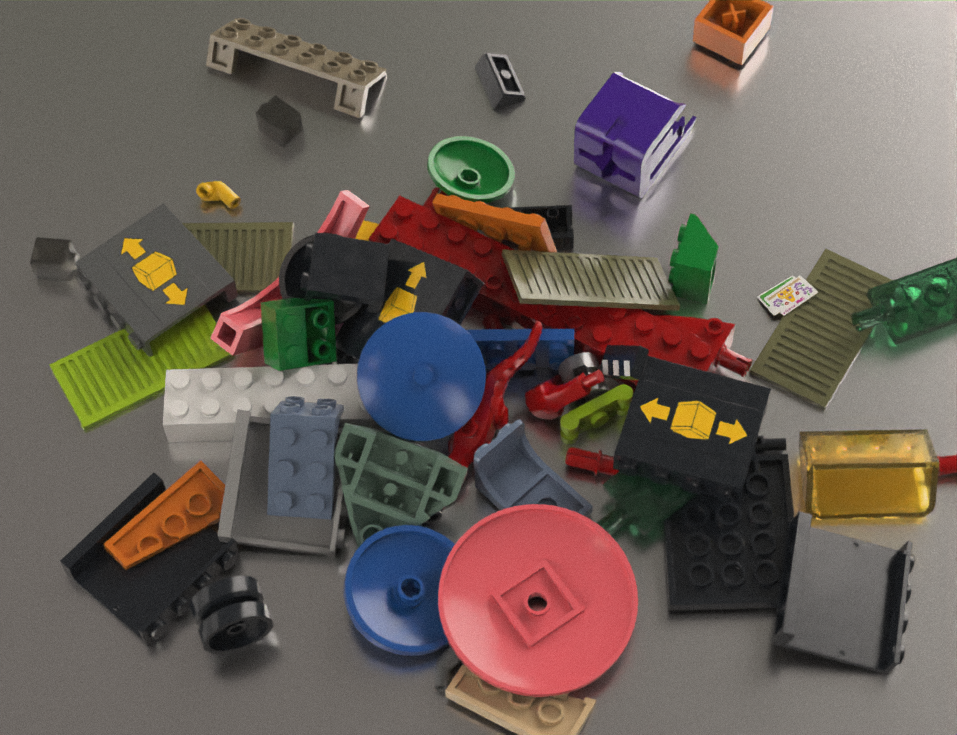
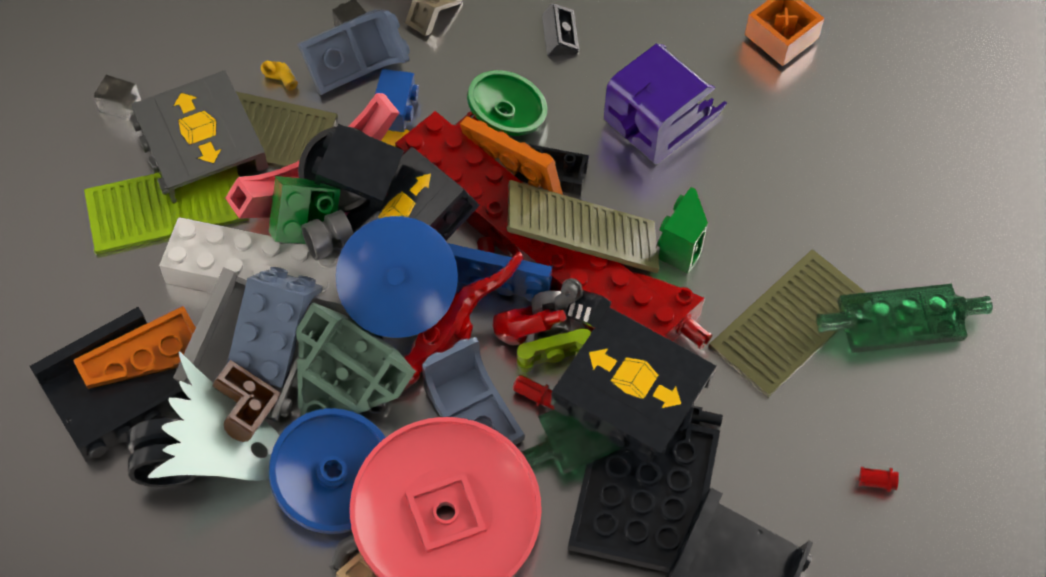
camera: 10 degrees right, 0 degrees up
white sticker [757,276,818,316] -> none
clear yellow windscreen [799,429,939,520] -> none
none -> light aqua piece [148,352,279,481]
none -> reddish brown brick [212,360,281,442]
none -> sand blue bracket [297,10,410,95]
none -> flat silver wheel [301,210,354,261]
none -> blue brick [375,69,419,132]
none -> dark grey arm [555,278,583,309]

